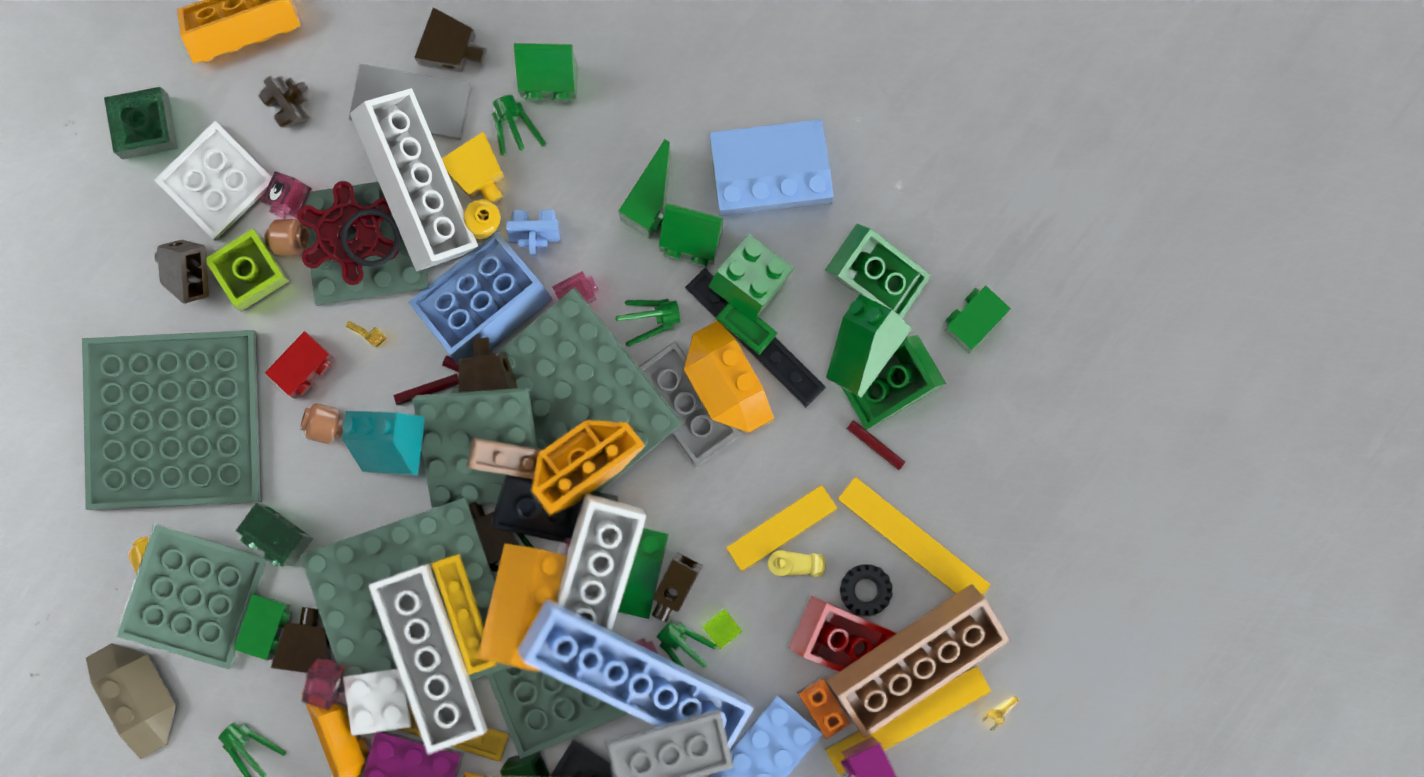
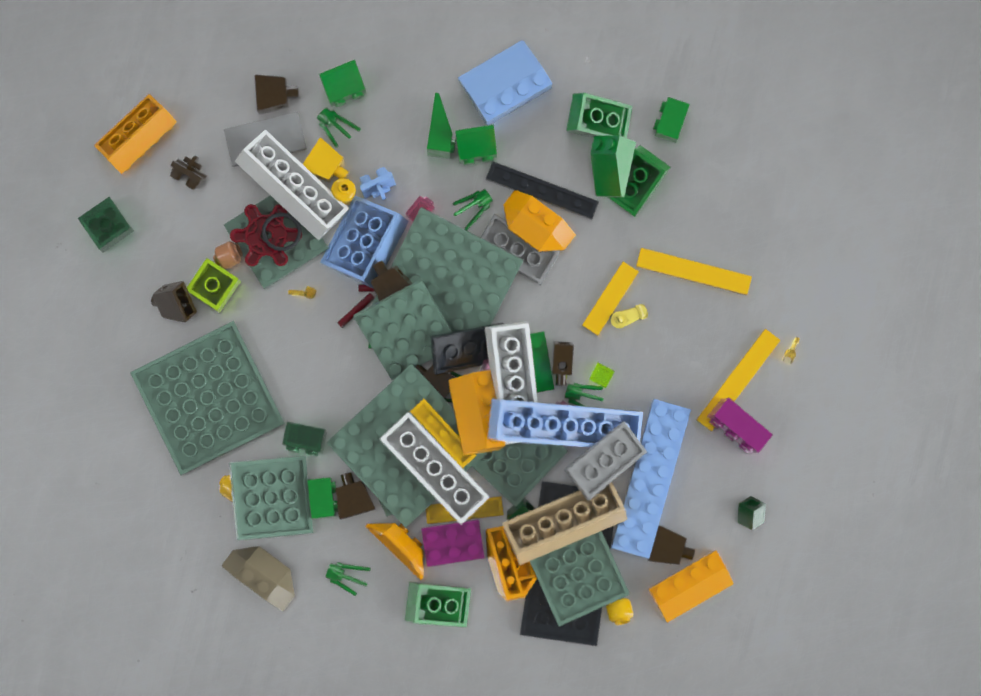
camera: 30 degrees left, 0 degrees up
white plate [154,121,275,241] -> none
clear pink brick [260,171,312,219] -> none
red brick [265,331,334,399] -> none
nougat head [300,403,344,444] -> none
clear pink brick [301,658,345,710] -> none
teal slope [342,411,425,475] -> none
white plate [343,668,412,736] -> none
medium nougat tile [467,437,543,479] -> none
light orange wedge [532,420,645,514] -> none
brick [708,234,794,321] -> none
green tile [715,303,778,355] -> none
red slope [788,596,896,672] -> none
orange hips [797,677,851,739] -> none
medium nougat brick [827,584,1010,738] -> none
black tyre [840,564,893,616] -> none
dark red piece [846,420,906,470] -> none

